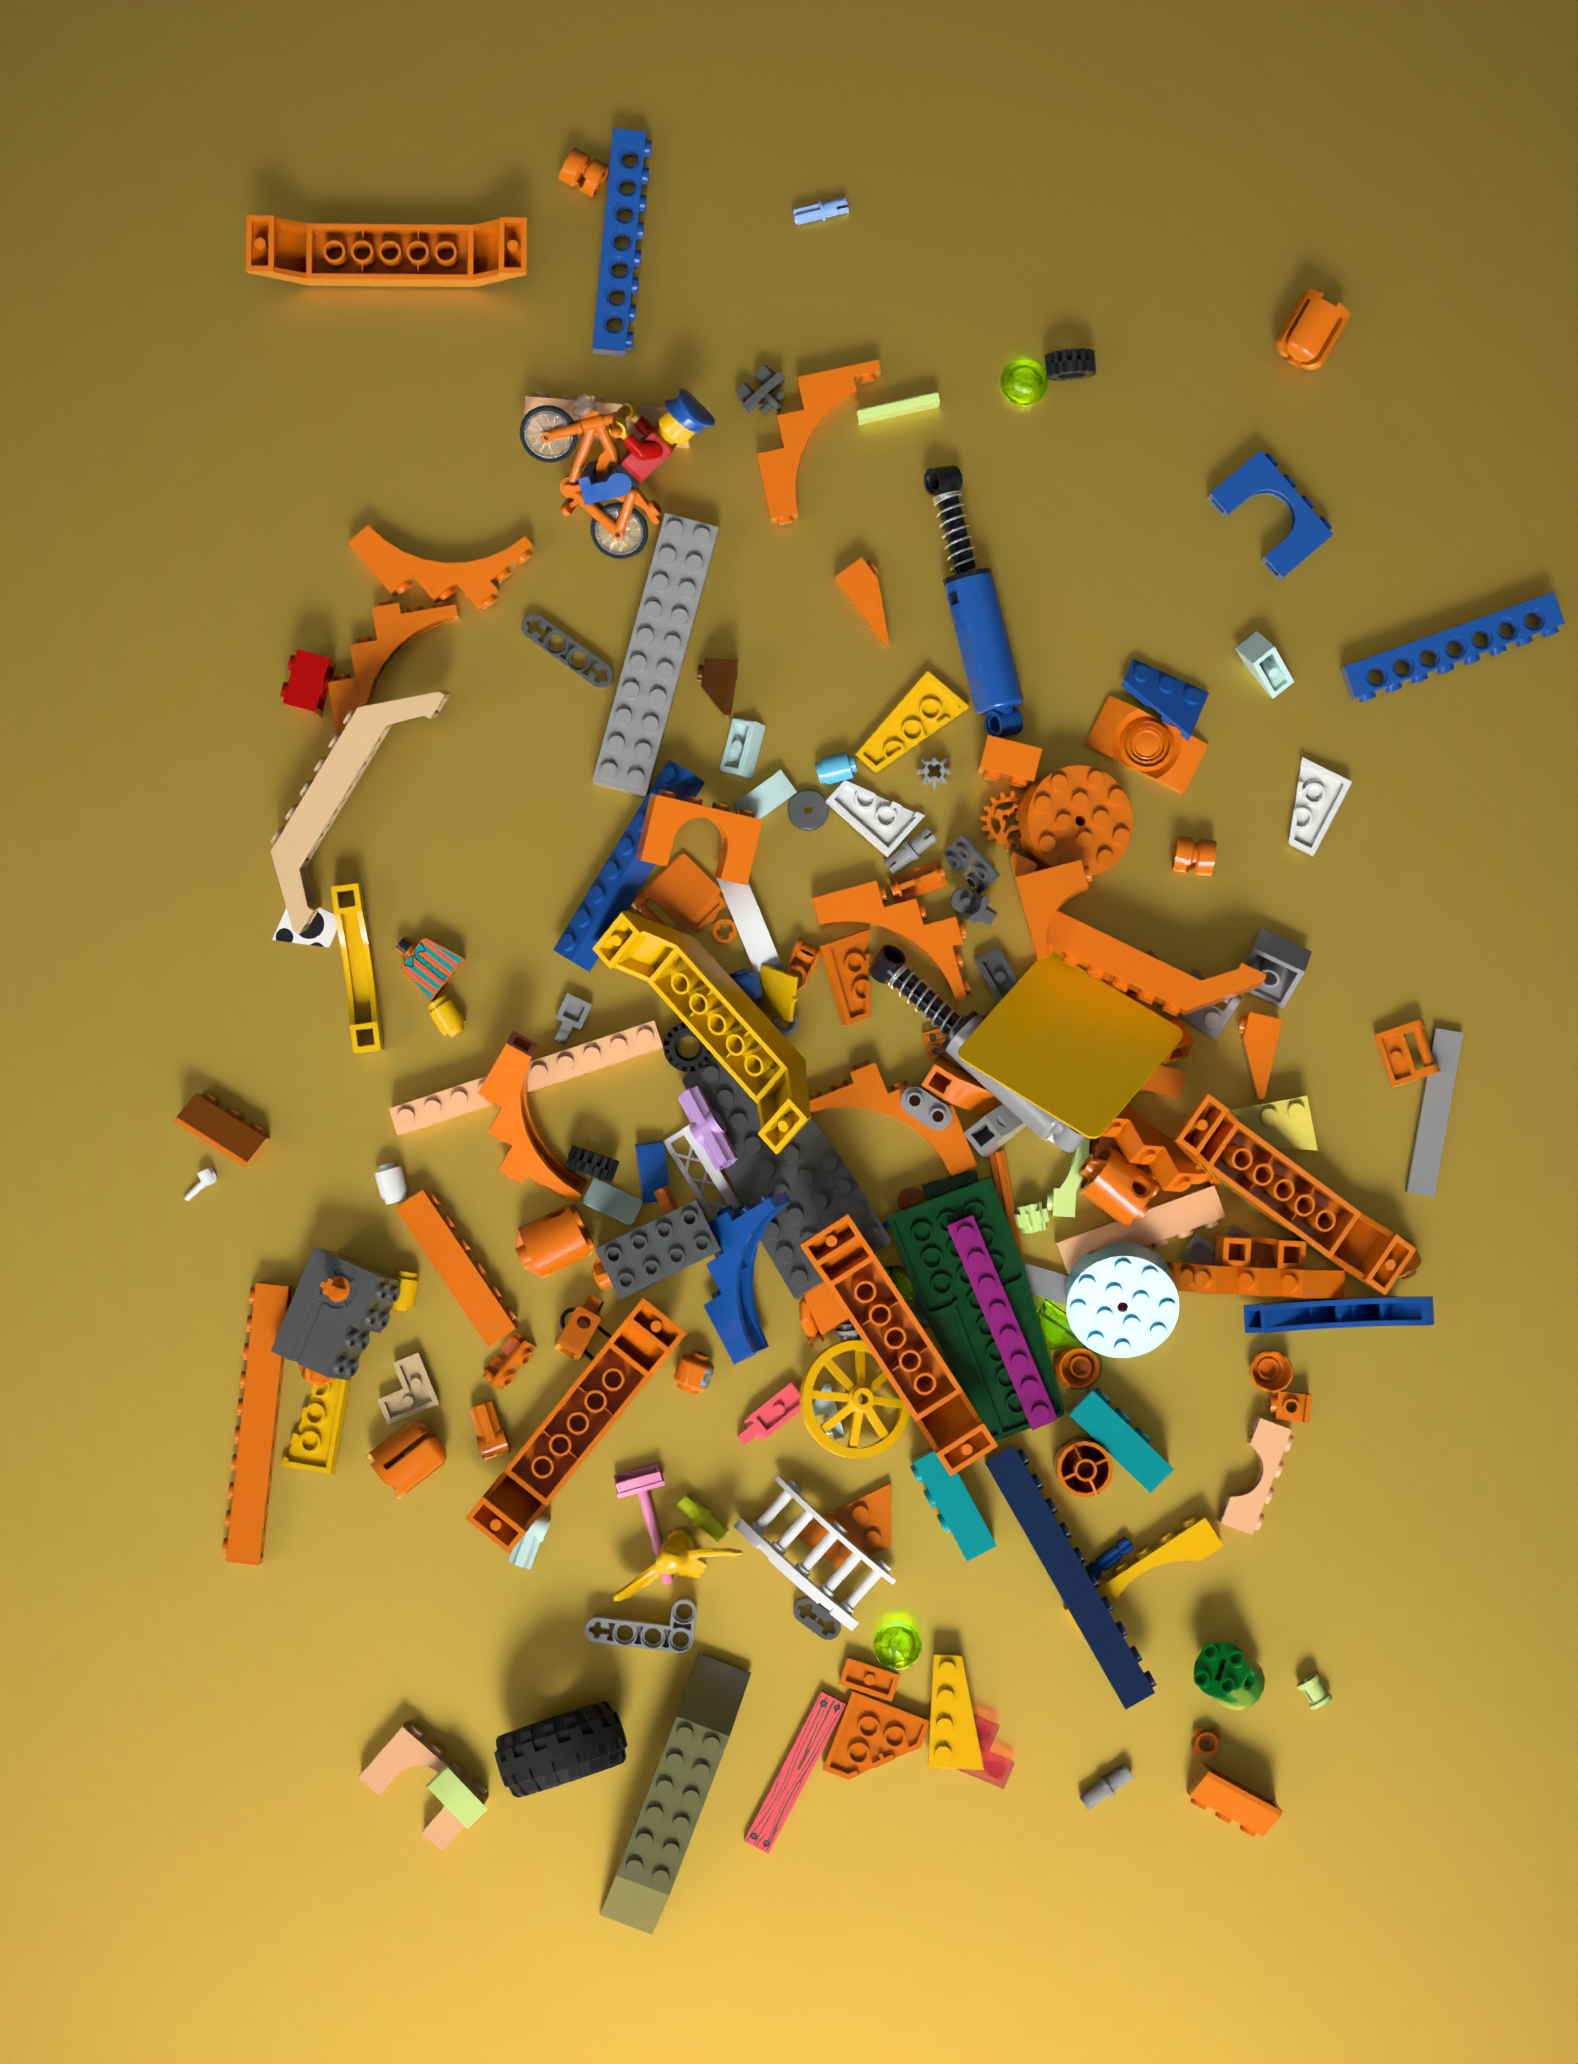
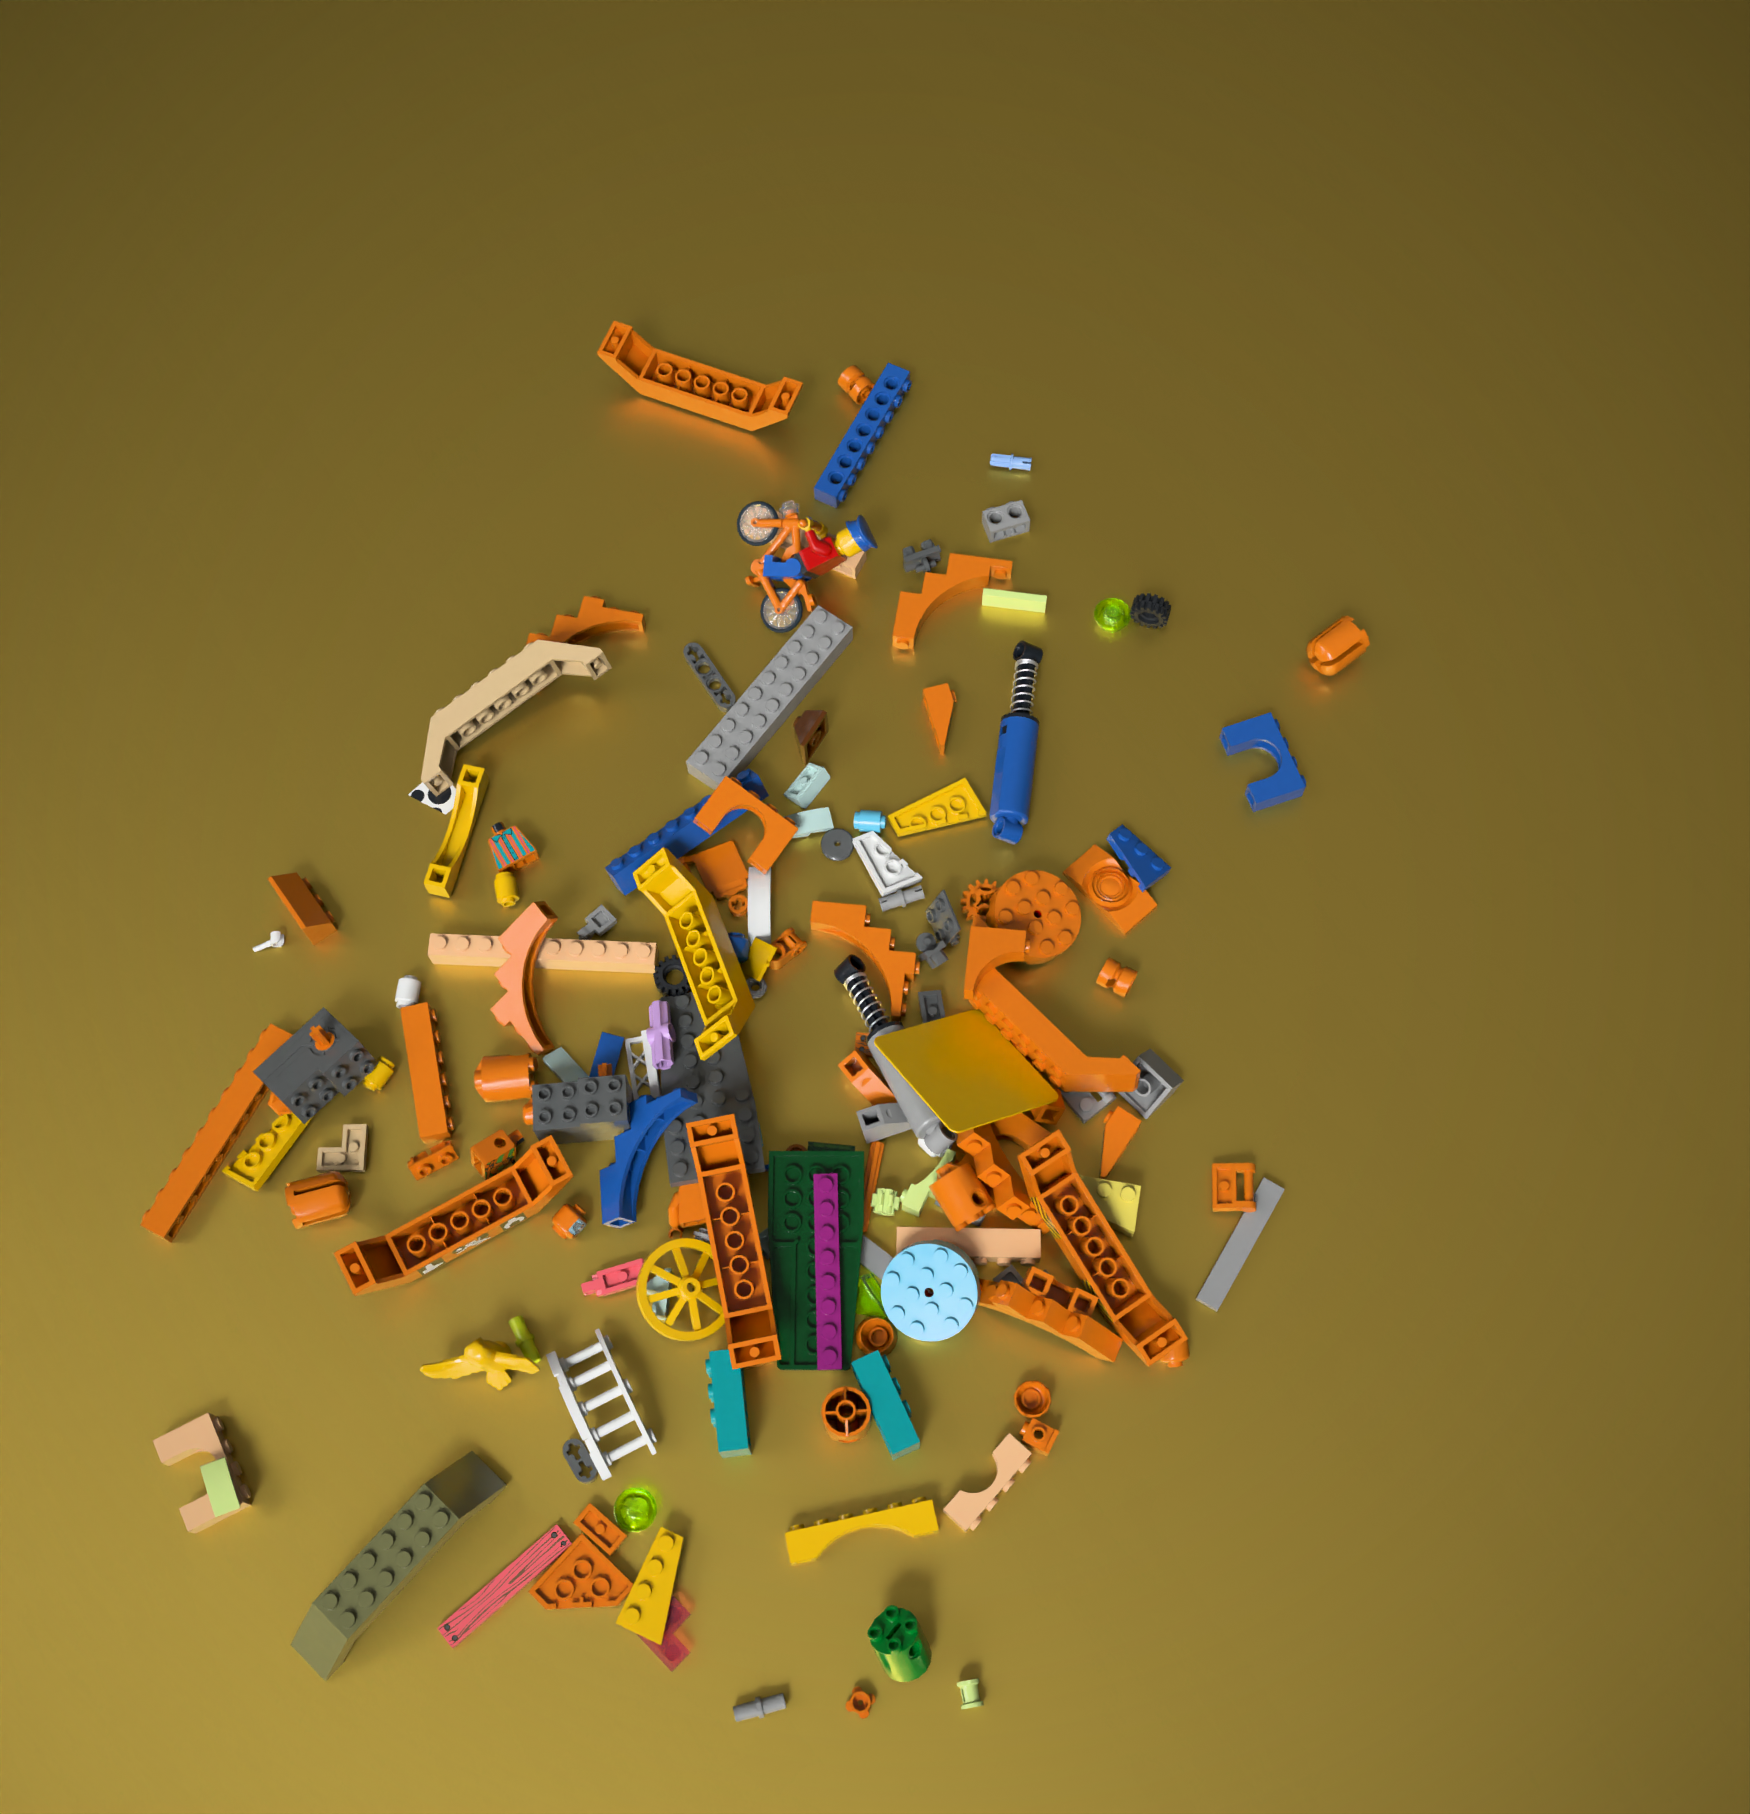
camera: 20 degrees right, 20 degrees down
red brick [280,649,336,718] -> none
orange arch [347,525,534,611] -> none
orange piece [469,1401,511,1460] -> none
black tyre [494,1701,628,1798] -> none
light aqua piece [508,1514,551,1570] -> none
black tyre [565,1145,620,1182] -> none
light grey beam [585,1596,697,1653] -> none
bright pink piece [614,1463,674,1584] -> none
orange wing [797,1483,891,1568] -> none
orange arch [809,1060,977,1176] -> none
orange wing [819,929,871,1025] -> none
clear neon green hat [884,1265,915,1306] -> none
orange hinge [887,859,948,904] -> none
light grey plate [900,1087,952,1130] -> none
light grey gear [916,754,951,790] -> none
orange brick [977,735,1042,789] -> none
dark blue brick [985,1445,1157,1710] -> none
blue axle [1085,1537,1134,1579] -> none
orange slope [1186,1762,1283,1837] -> none
light aqua slope [1235,631,1294,699] -> none
blue arch [1244,1296,1434,1333] -> none
white wing [1289,757,1352,857] -> none
blue brick [1340,592,1565,703] -> none
none -> light grey brick [982,500,1030,543]

